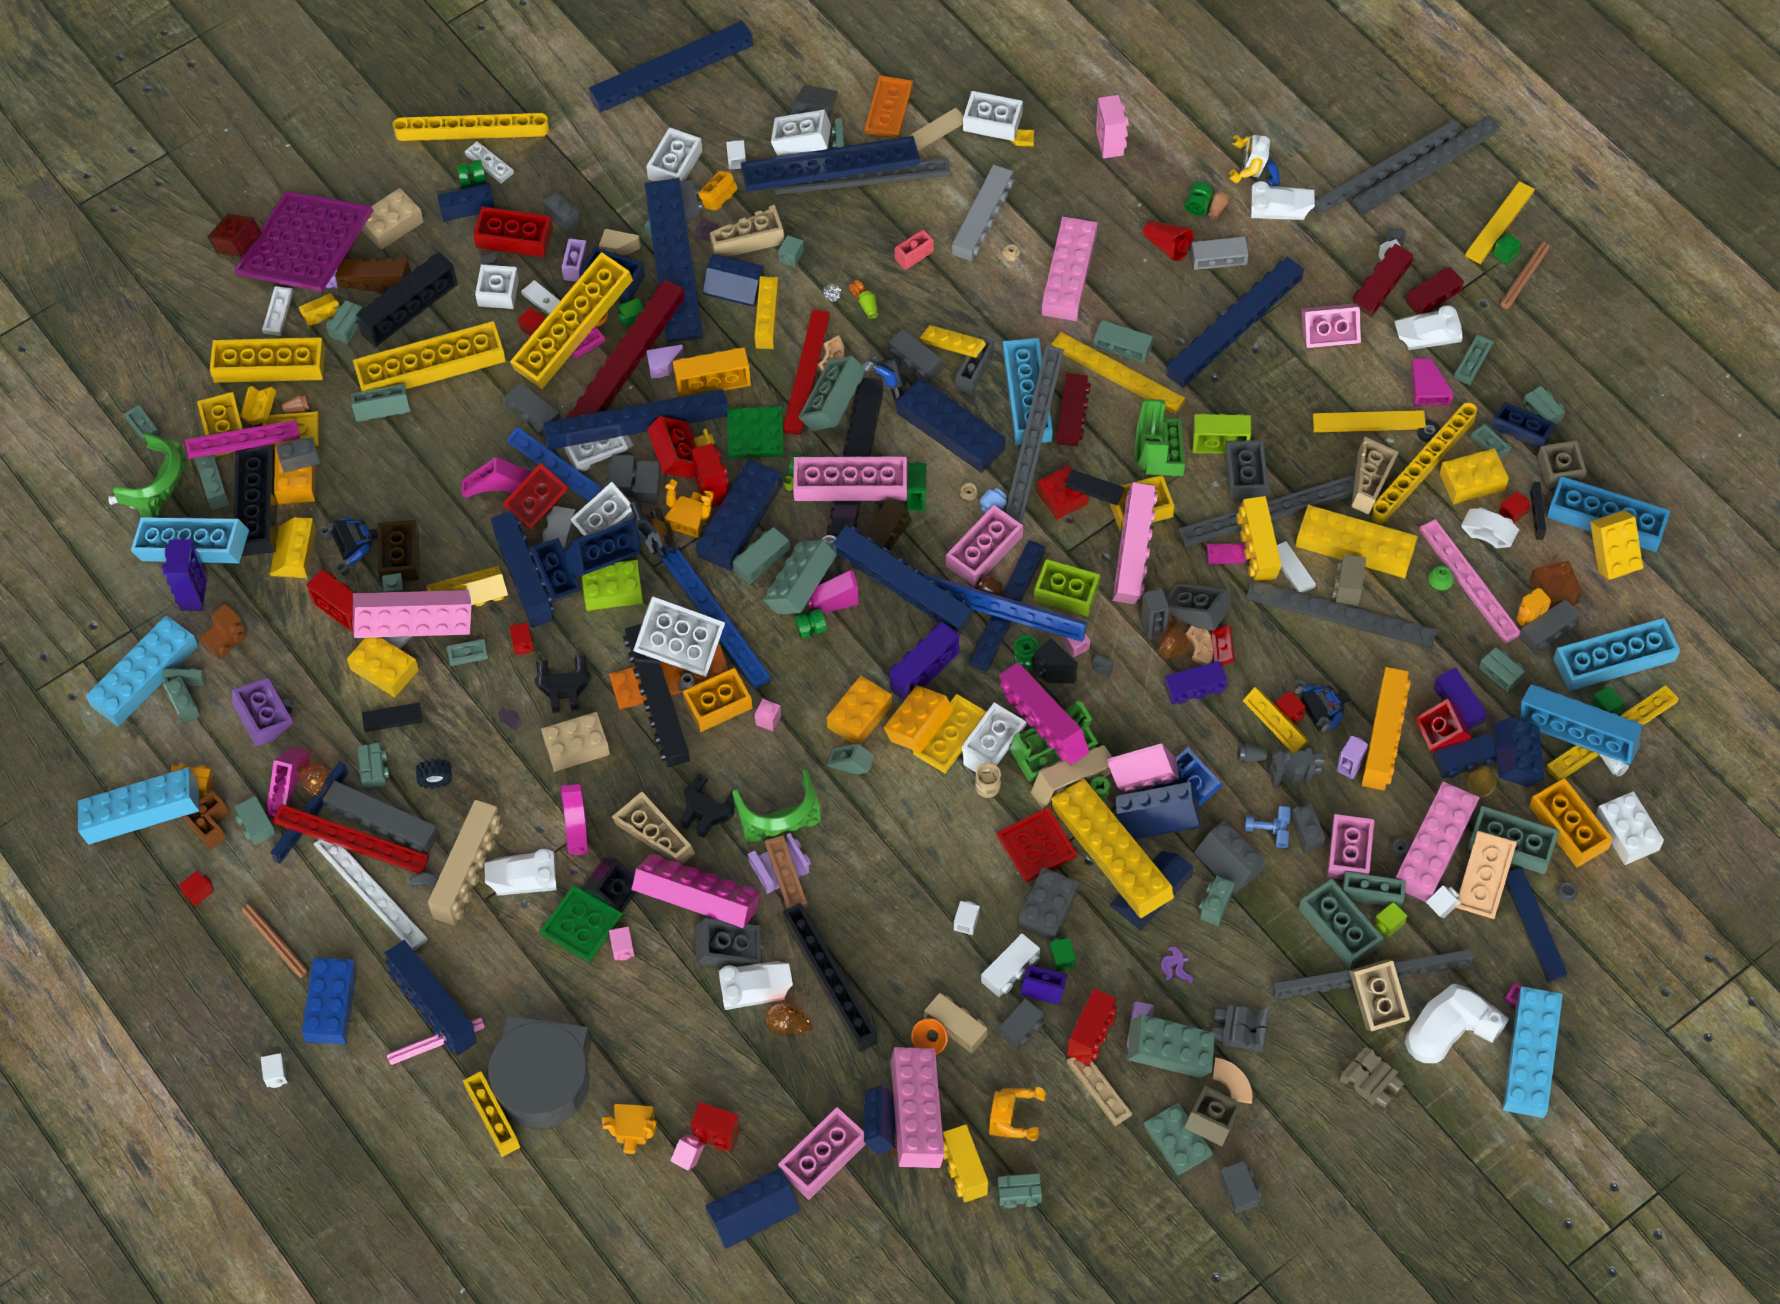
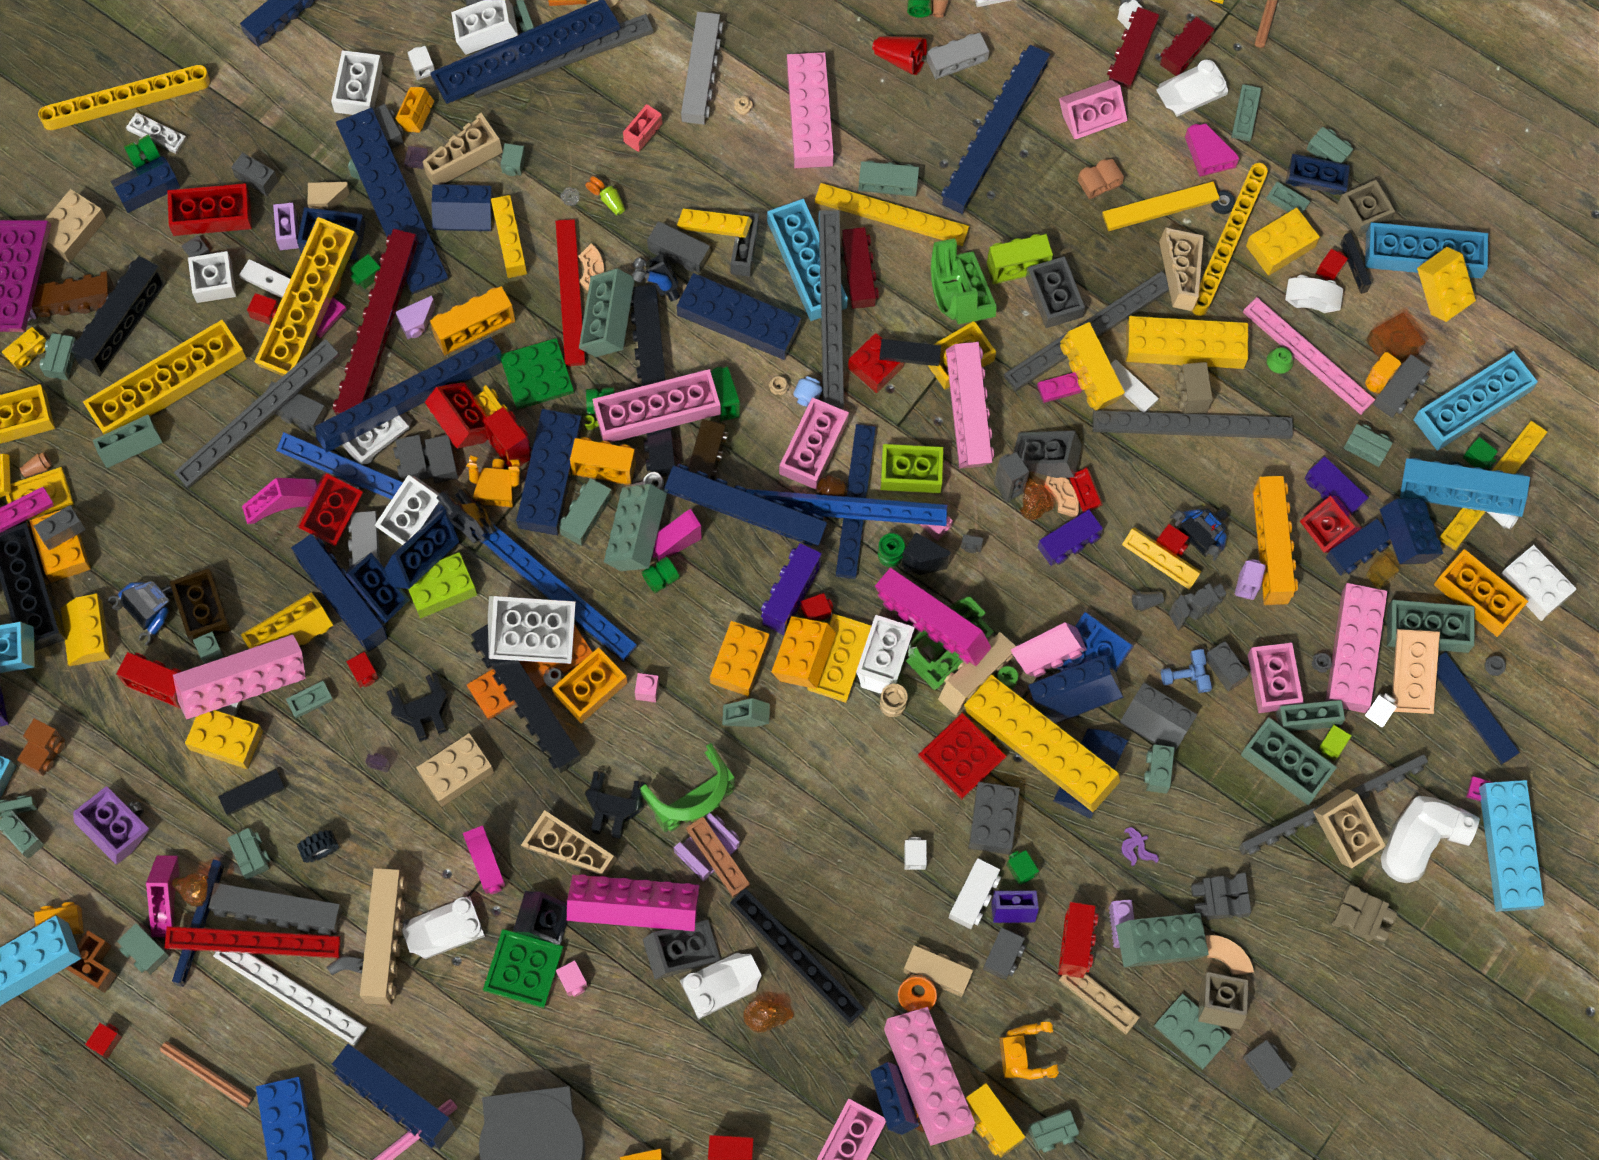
camera: 20 degrees left, 10 degrees up
none -> dark grey plate [174,339,340,488]
none -> light orange brick [570,437,636,485]
none -> red brick [801,593,834,622]
none -> nougat brick [1078,159,1124,199]

